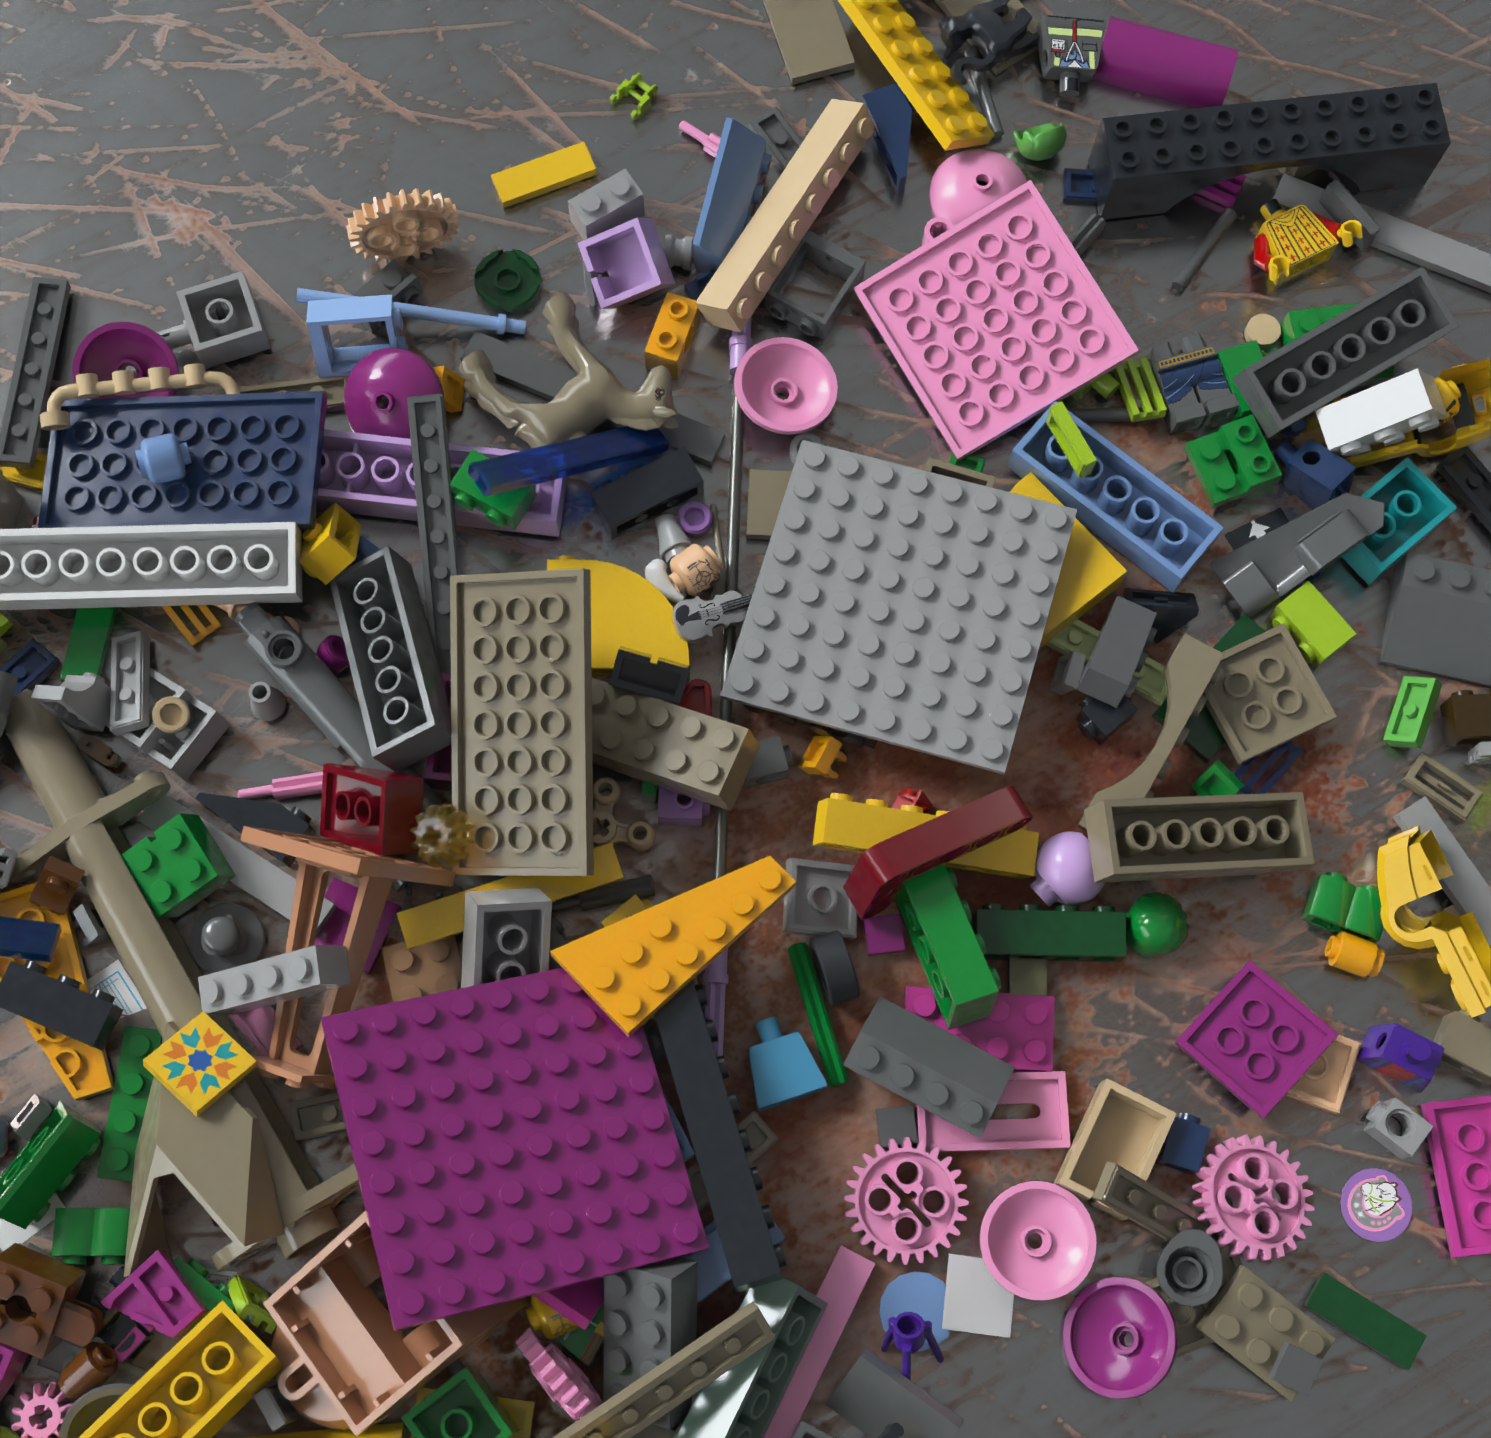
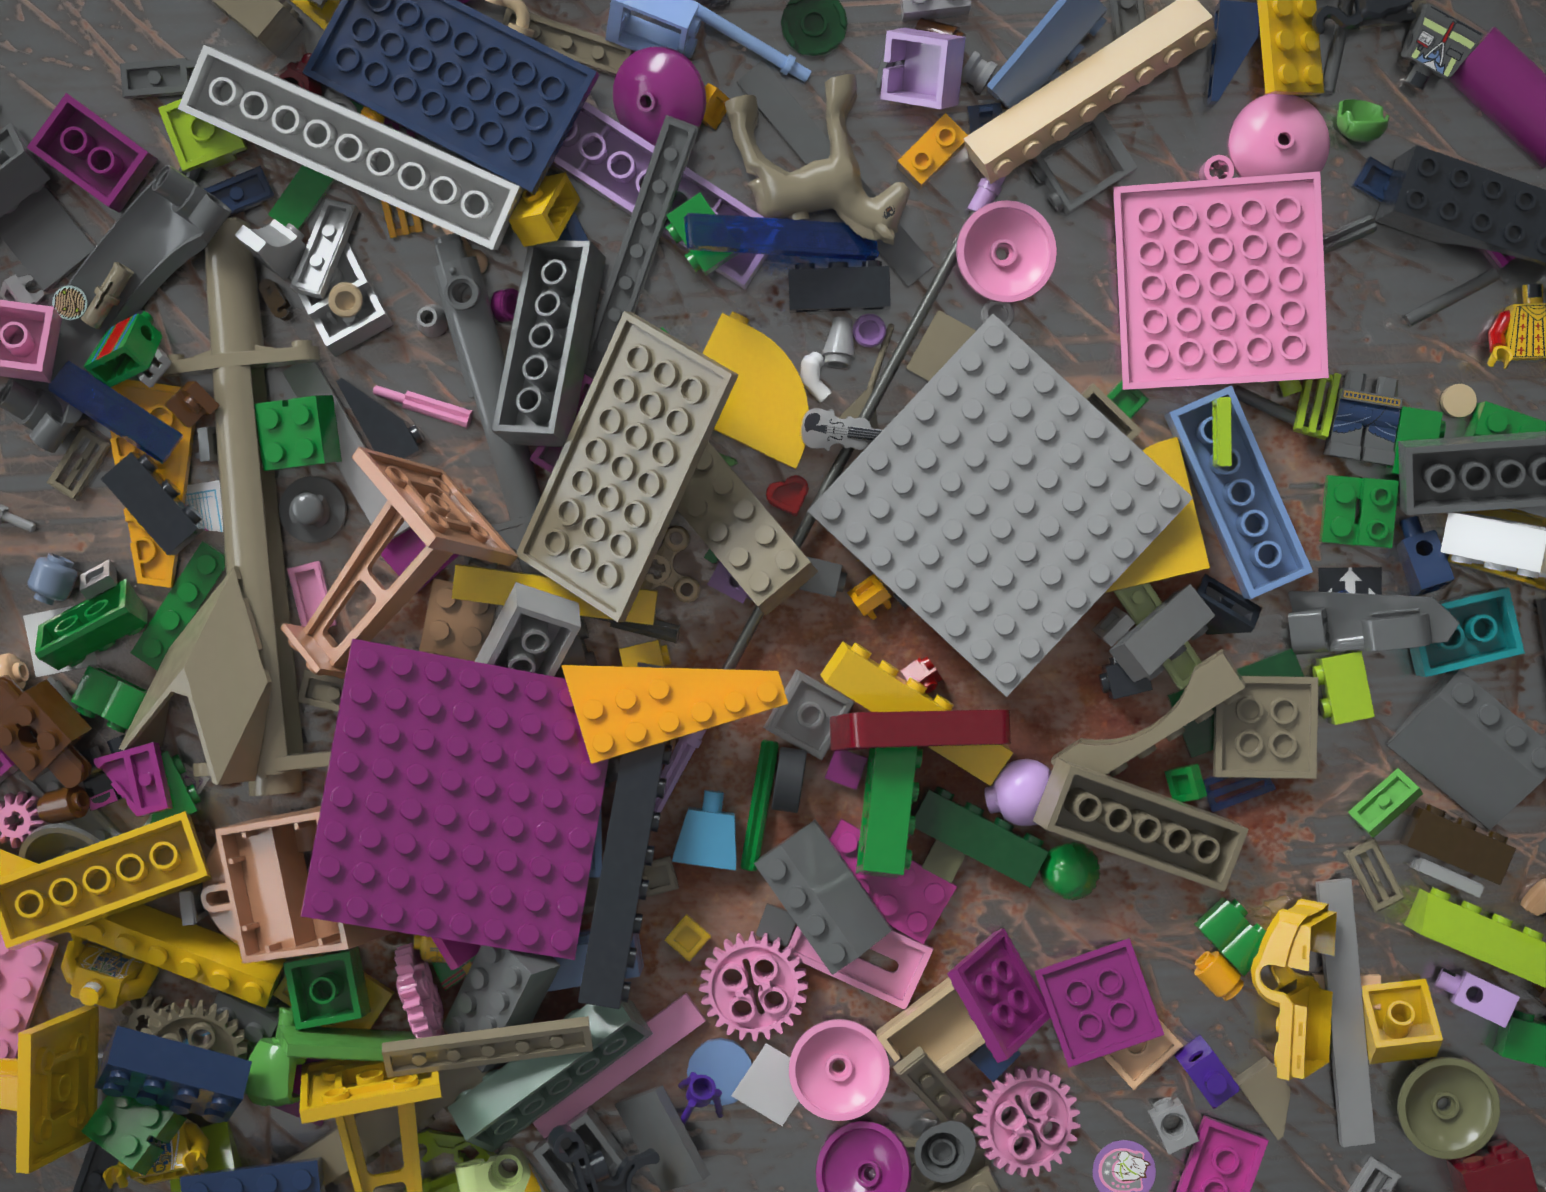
camera: 30 degrees right, 15 degrees up
medium blue head [135,433,192,484] -> none
tile [143,1011,257,1117] -> none
light grey brick [198,945,351,1015] -> none
lime tile [227,1274,277,1334] -> none
dark red slope [320,763,425,856] -> none
clear yellow gear [410,804,475,868] -> none
black piece [609,646,690,705] -> none
light nougat head [668,544,723,597] -> none
none -> yellow tile [664,914,711,962]
none -> magenta plate [947,928,1051,1063]

